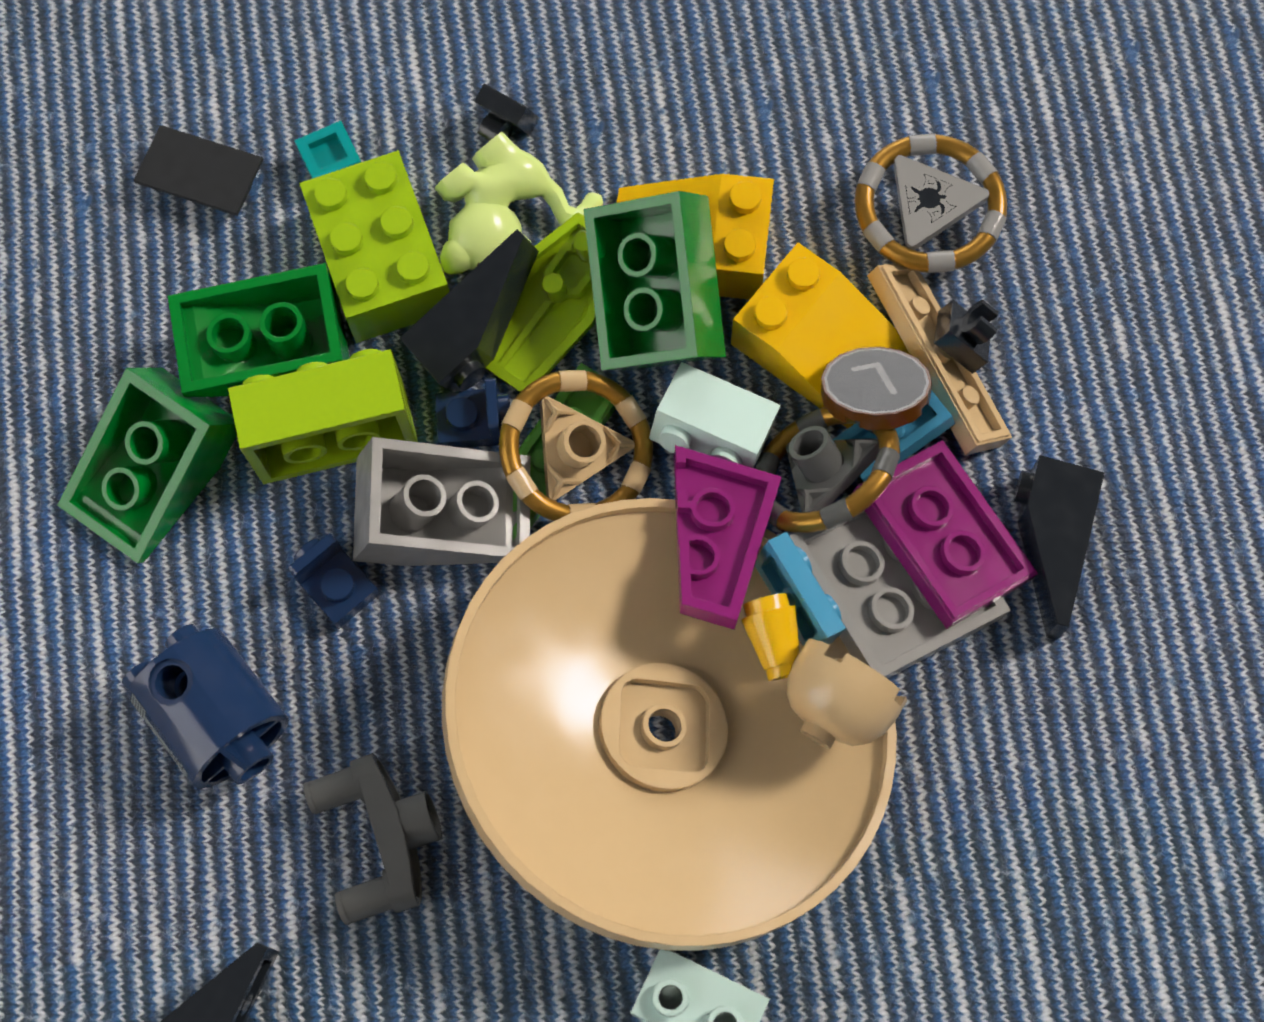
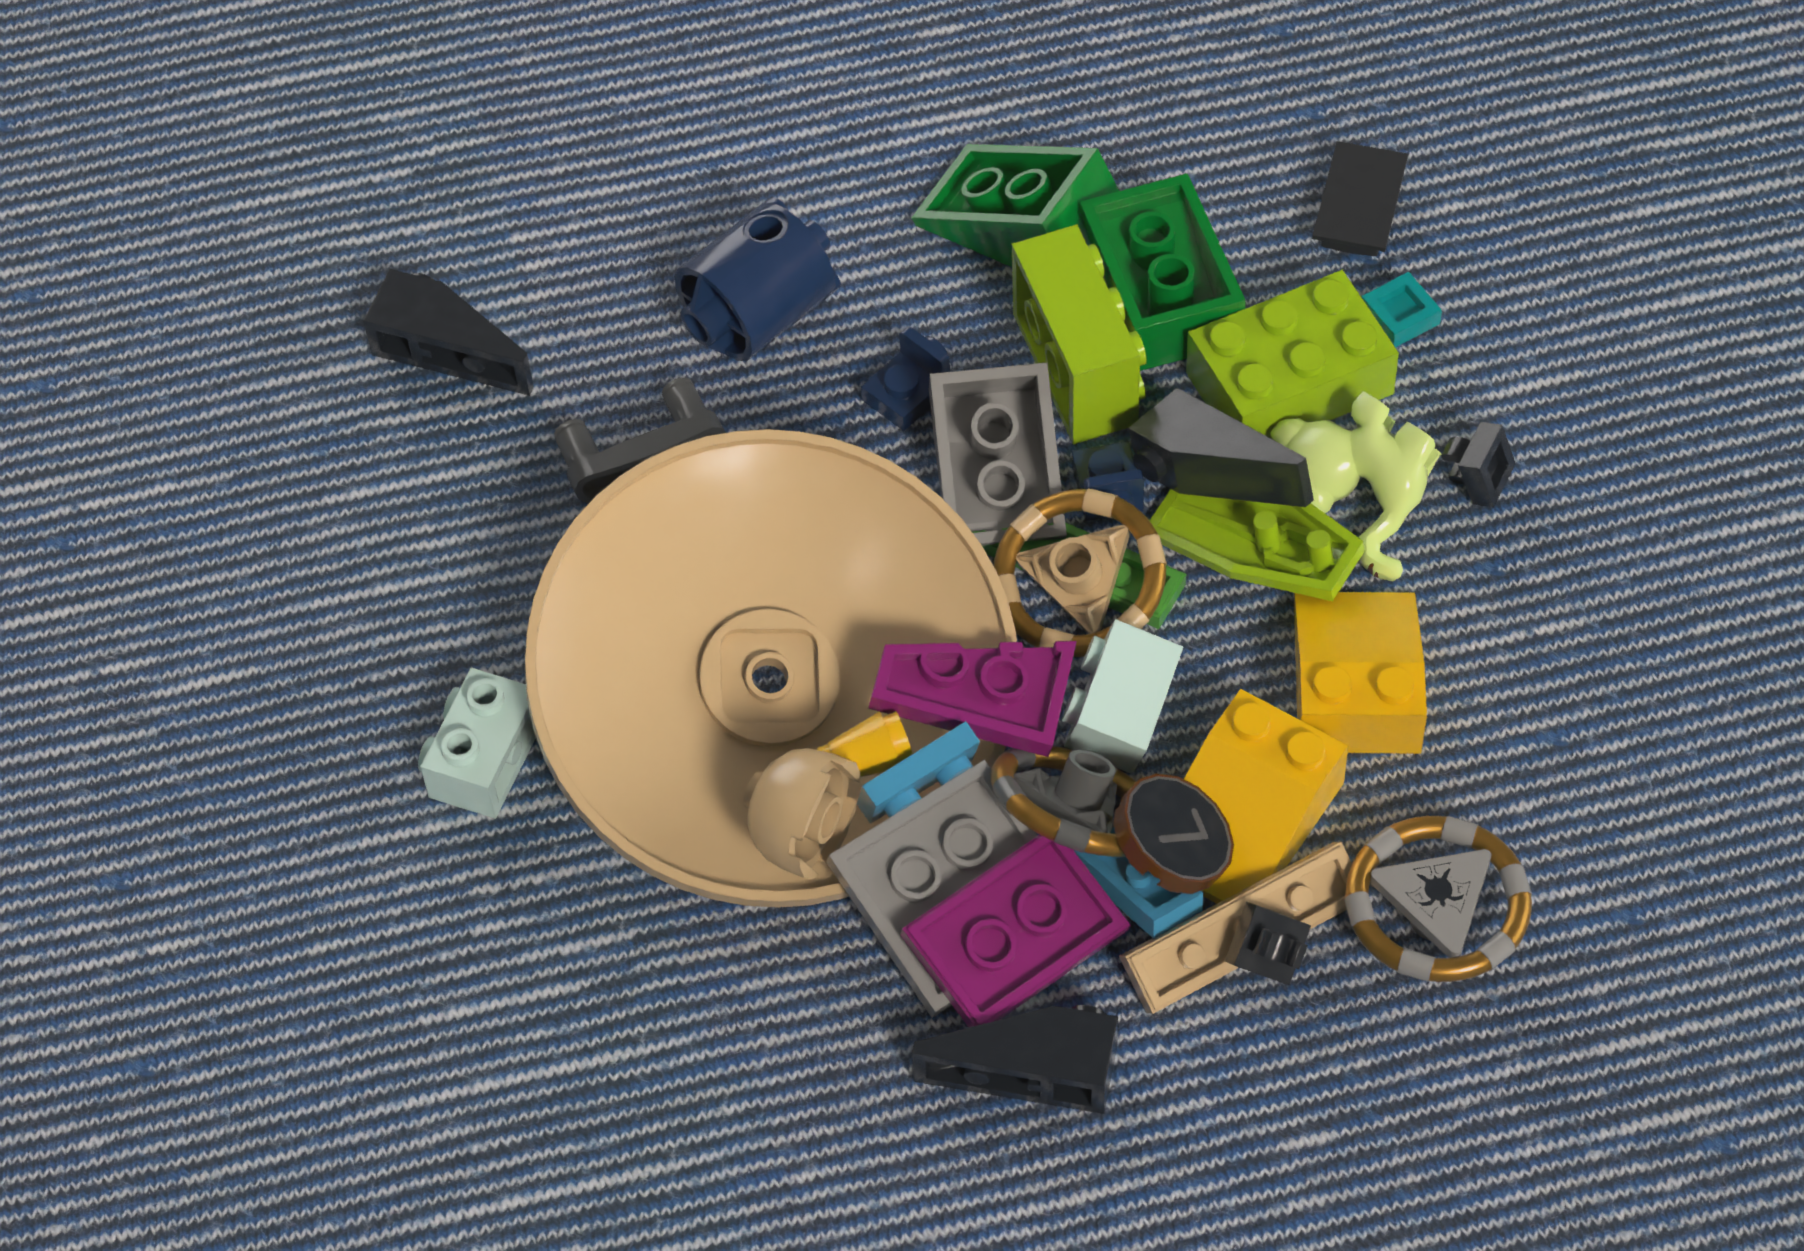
camera: 85 degrees right, 15 degrees down
green brick [583,191,726,370] -> none

